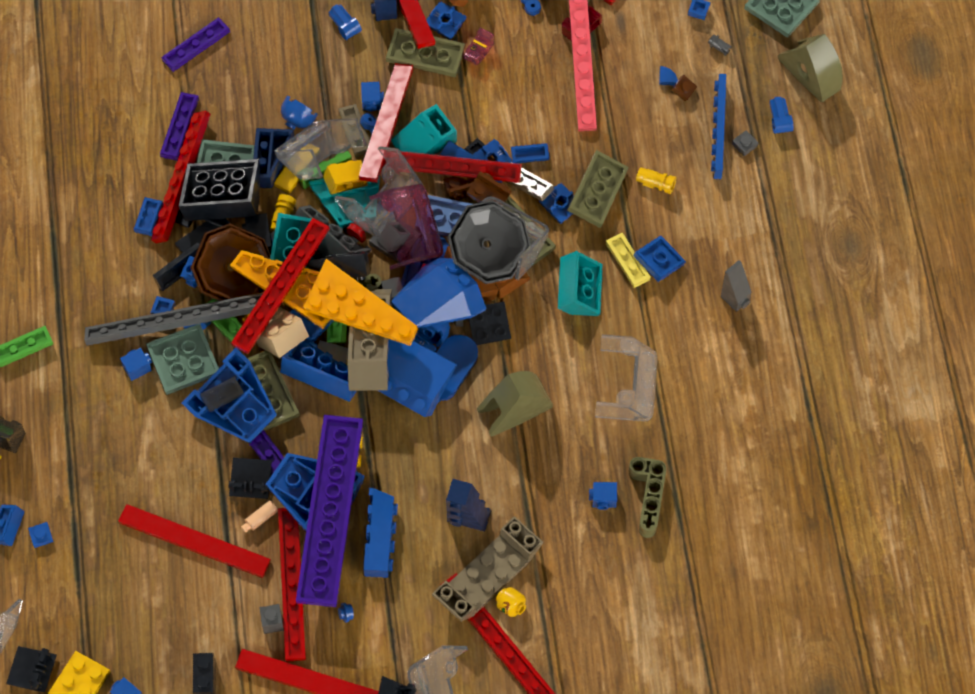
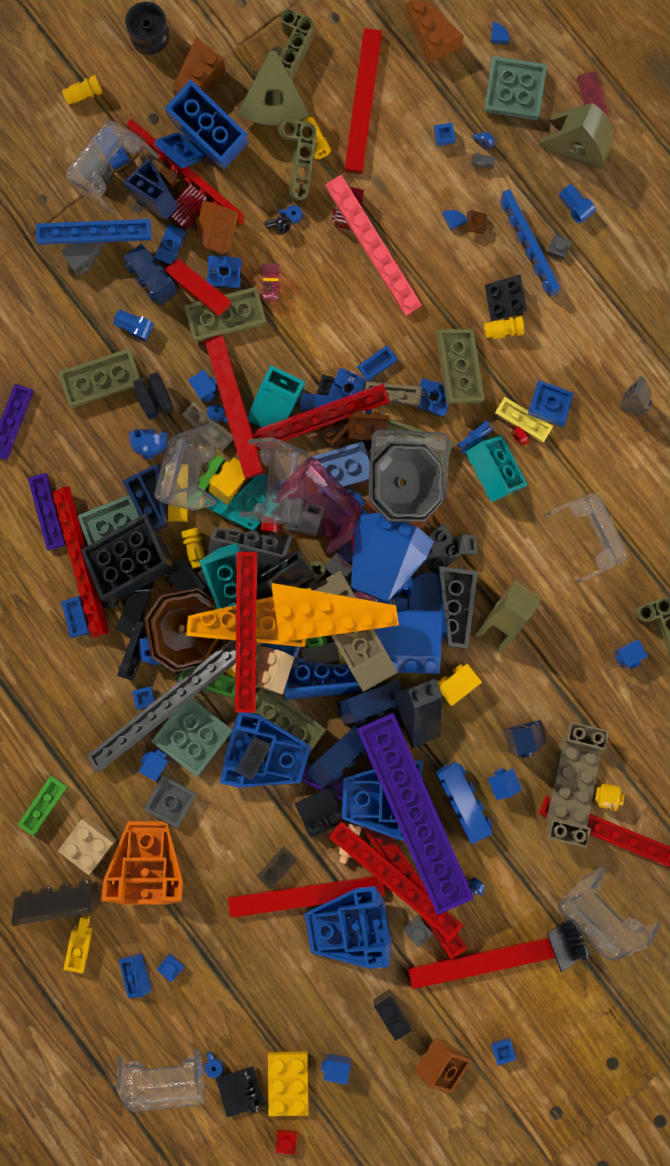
camera: 30 degrees left, 20 degrees up
none -> olive plate [58,348,140,409]
none -> tan brick [58,816,117,875]
none -> orange wedge [102,821,183,905]
none -> black wheel [133,371,174,420]
none -> dark grey plate [143,775,197,828]
none -> blue piece [205,1052,223,1078]
none -> clear smoke plate [257,846,298,889]
none -> black plate [264,216,291,235]
none -> blue wedge [304,886,392,969]
none -> dark blue wedge [307,724,367,789]
none -> red plate [329,821,463,941]
none -> dark blue wedge [336,680,402,725]
none -> black slope [393,678,442,748]
none -> yellow brick [437,663,482,706]
none -> dark grey wedge [439,566,478,649]
none -> blue pin [457,421,493,454]
none -> dark grey plate [457,535,478,555]
none -> blue piece [473,132,495,149]
none -> black hinge [485,274,527,321]
none -> blue brick [488,767,522,800]
none -> red tile [510,426,529,446]
none -> clear pink tile [577,71,609,118]

